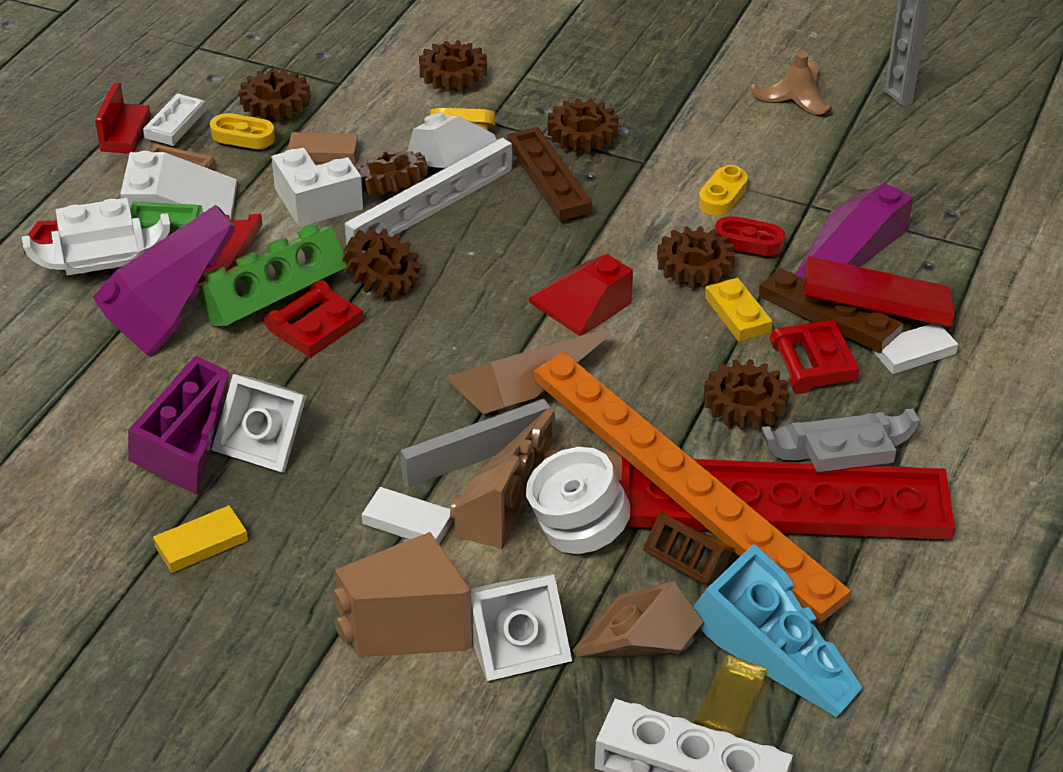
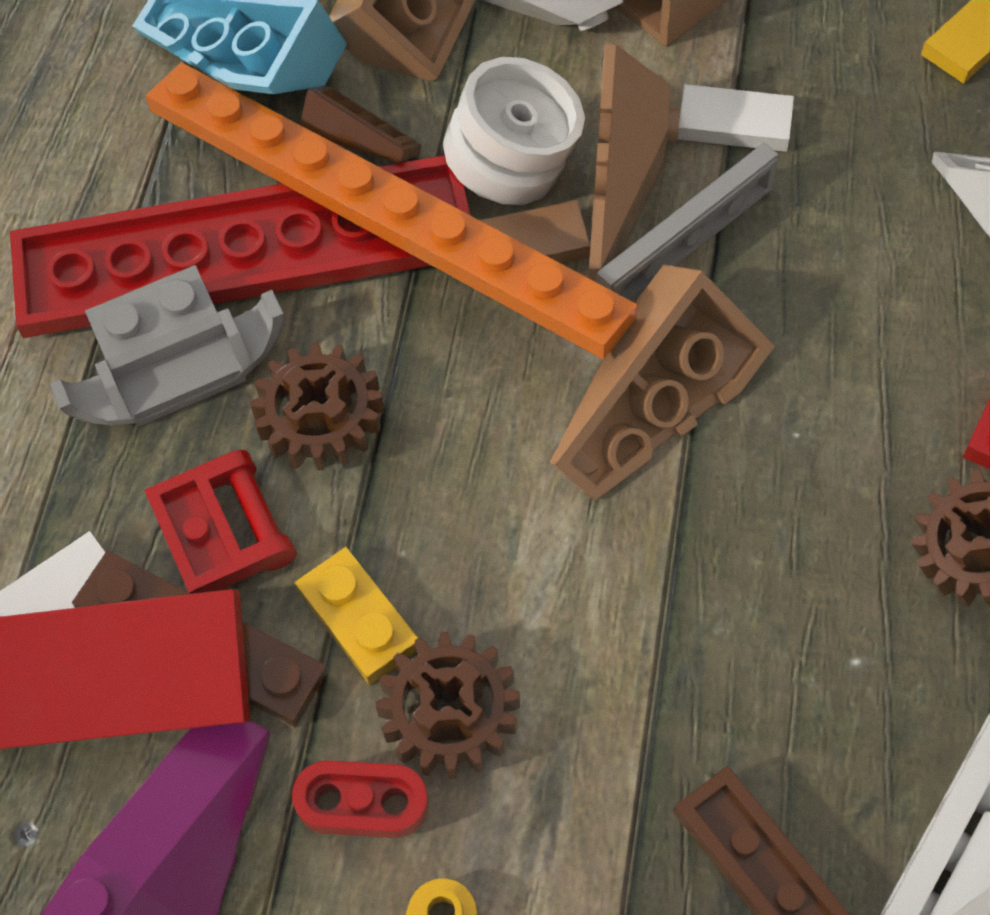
camera: 170 degrees right, 20 degrees up
red slope [529,253,633,336] -> none

